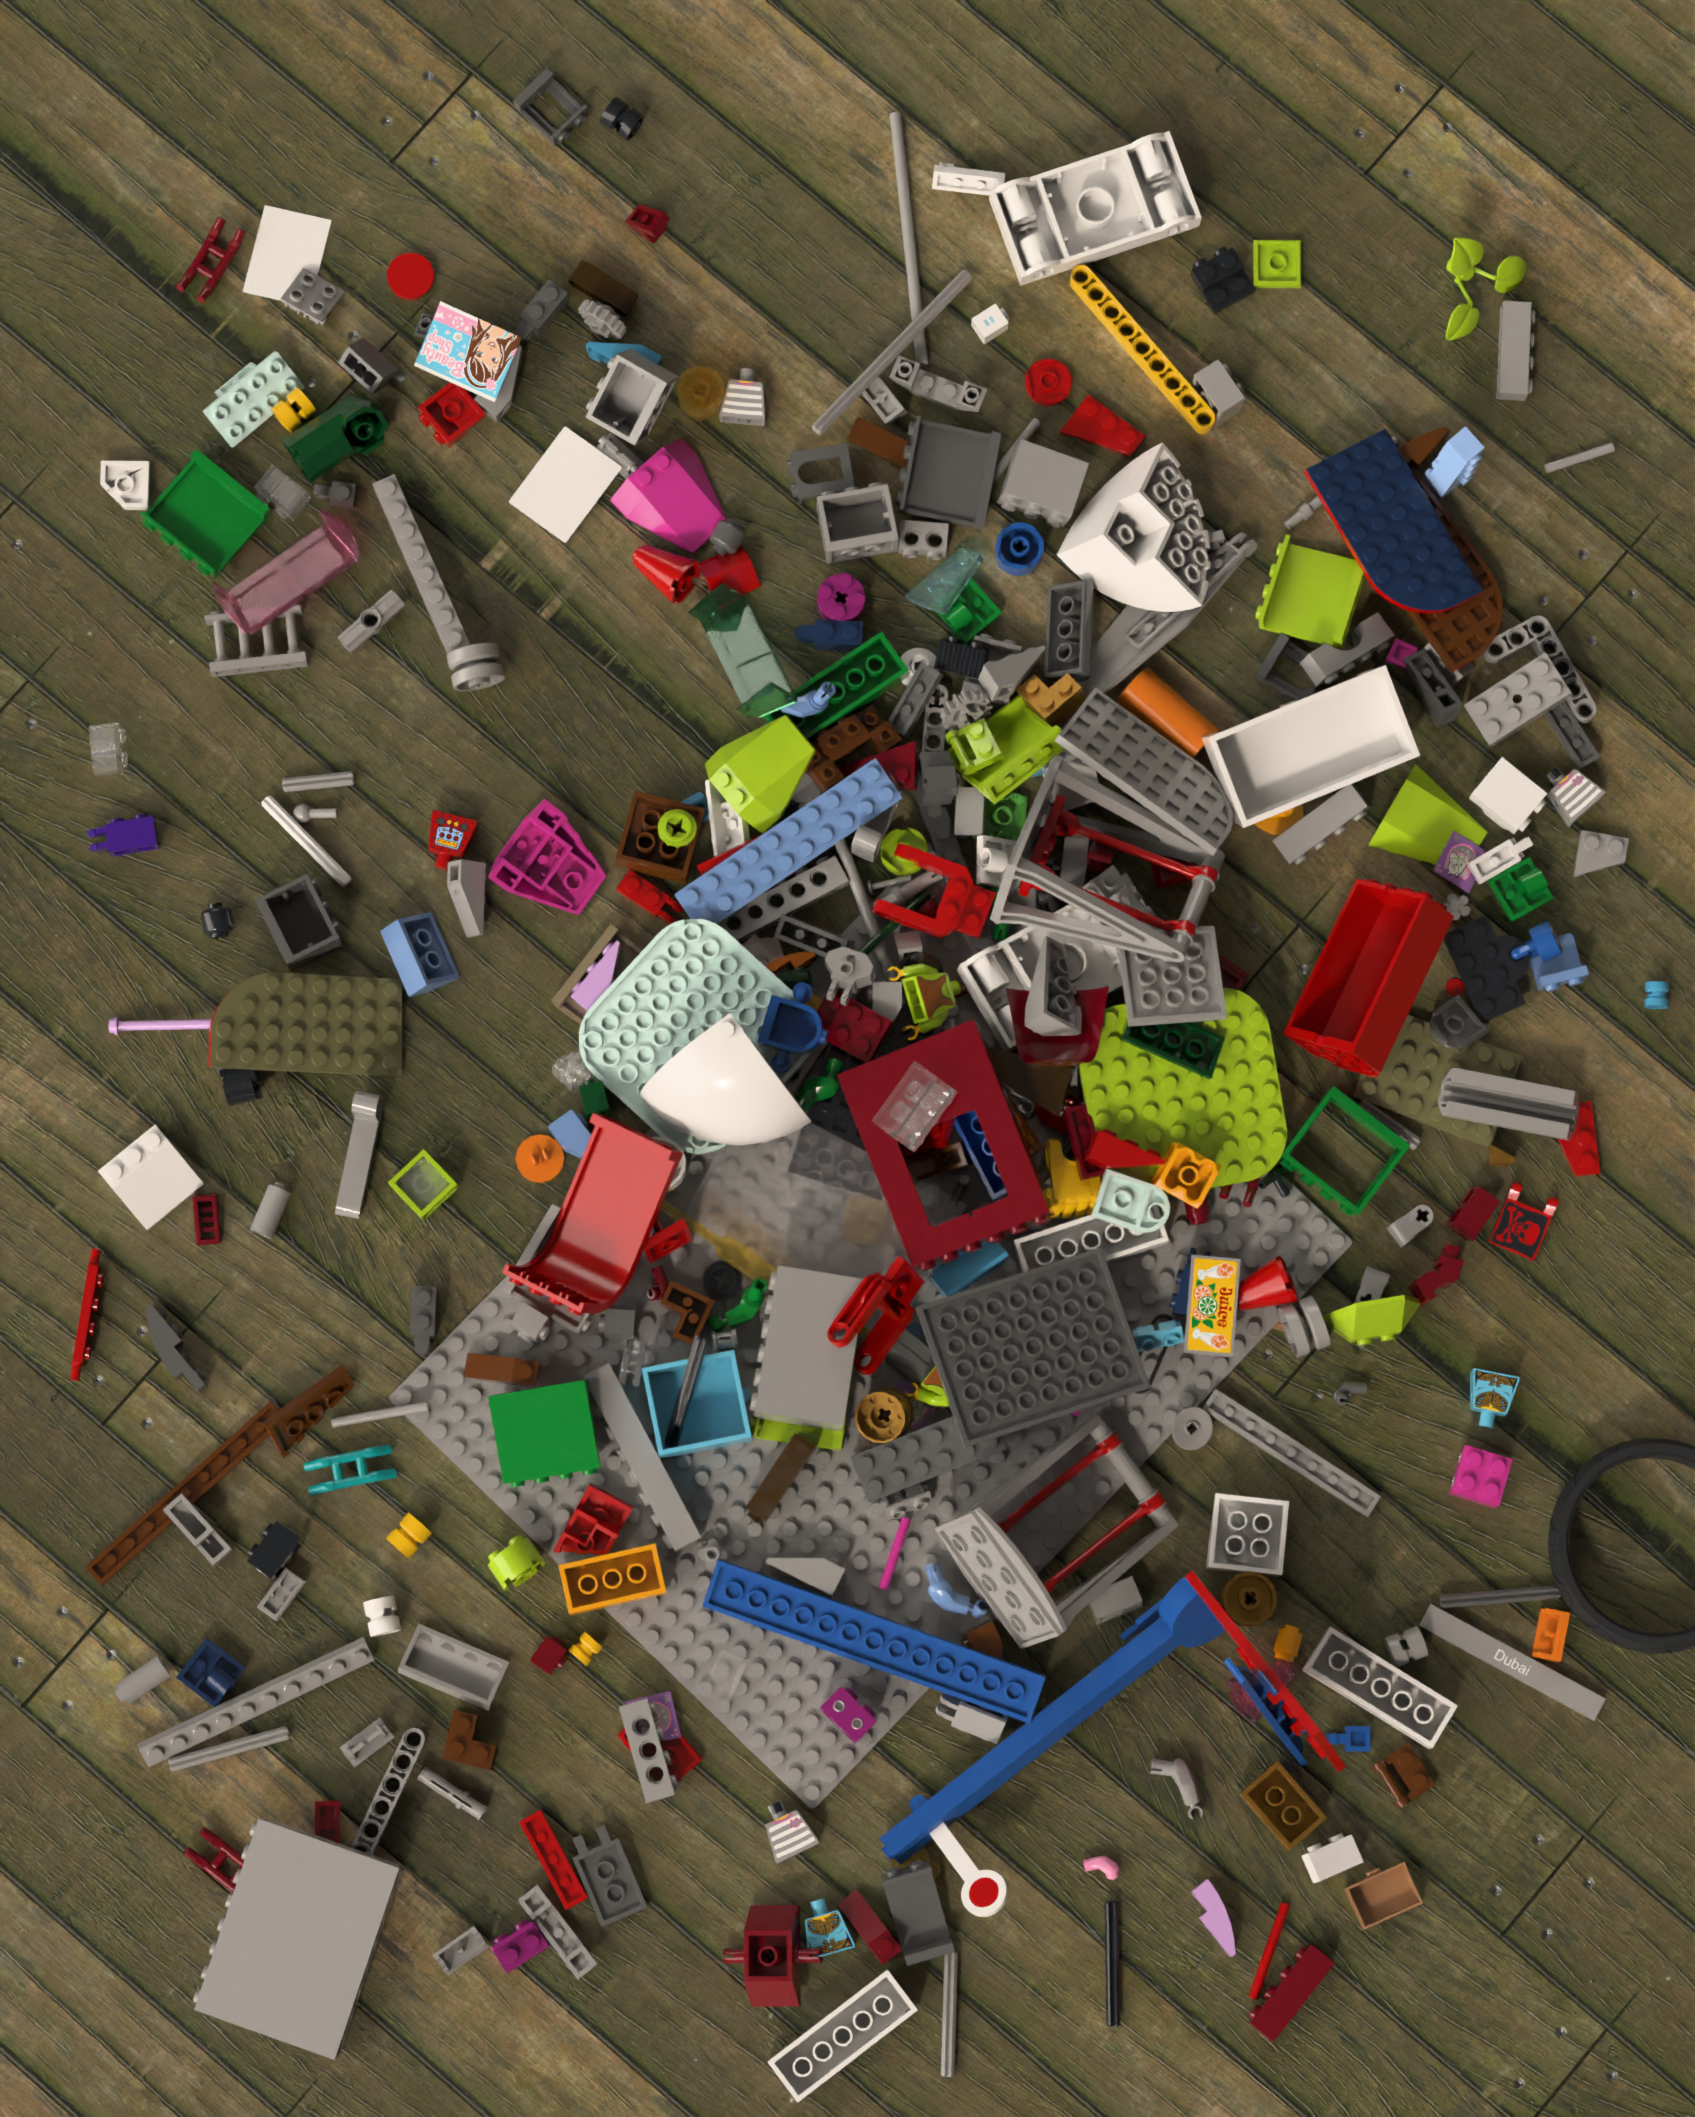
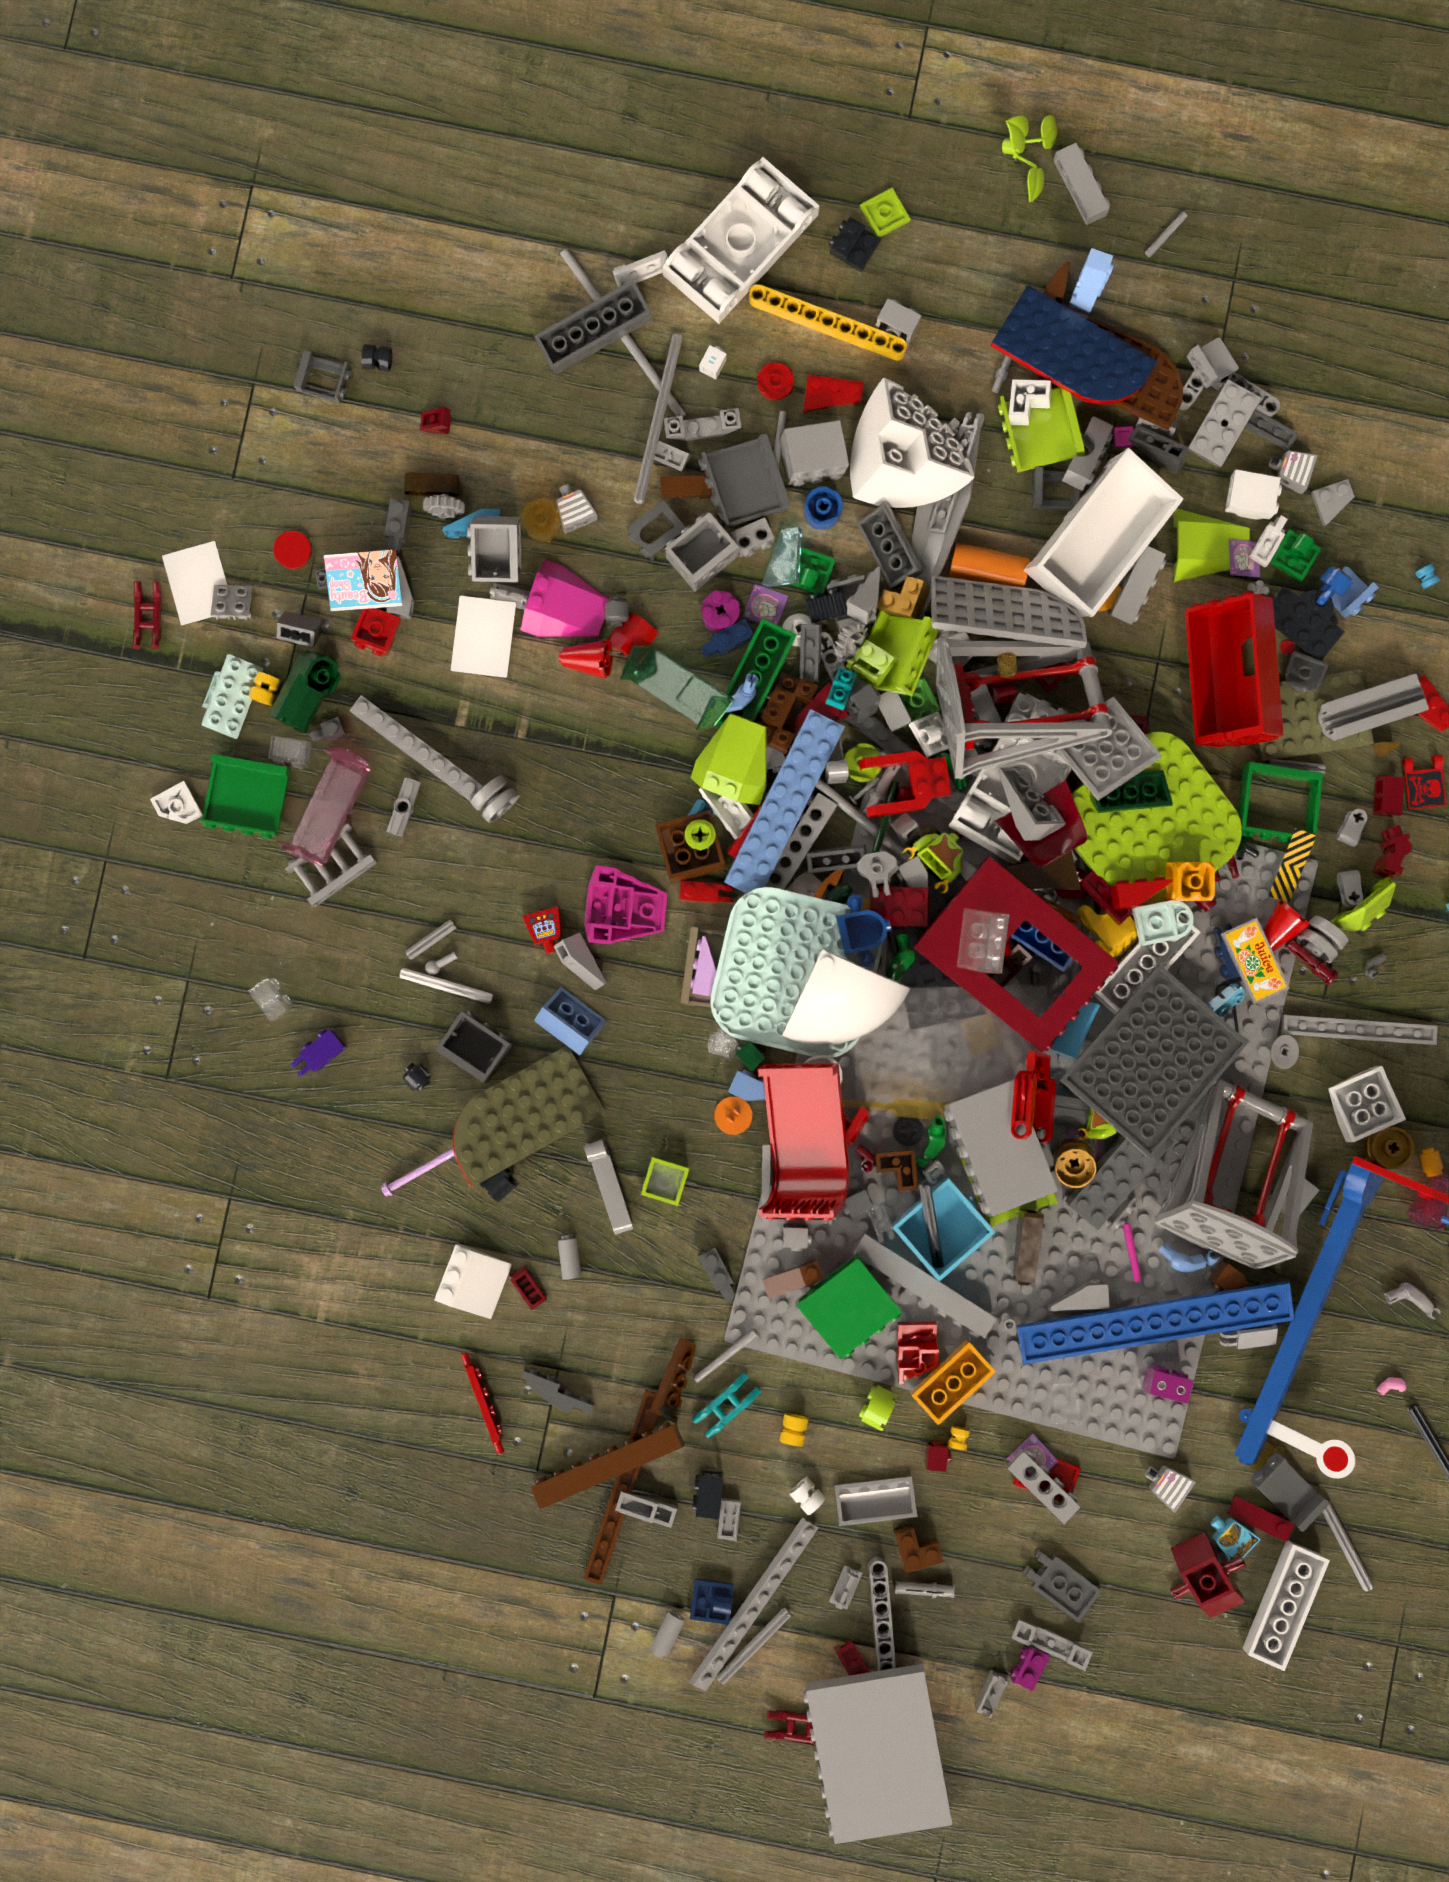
camera: 30 degrees left, 5 degrees up
red plate [519,1810,588,1910] -> none
none -> reddish brown brick [531,1422,685,1510]
none -> dark grey brick [534,280,654,375]
none -> sticker [743,584,788,625]
none -> teal slope [825,667,857,710]
none -> clear yellow wheel [997,653,1017,677]
none -> white brick [1009,380,1052,425]
none -> light grey bracket [1187,337,1239,389]
none -> sticker [1268,828,1316,904]
none -> dark red pin [1284,938,1338,985]

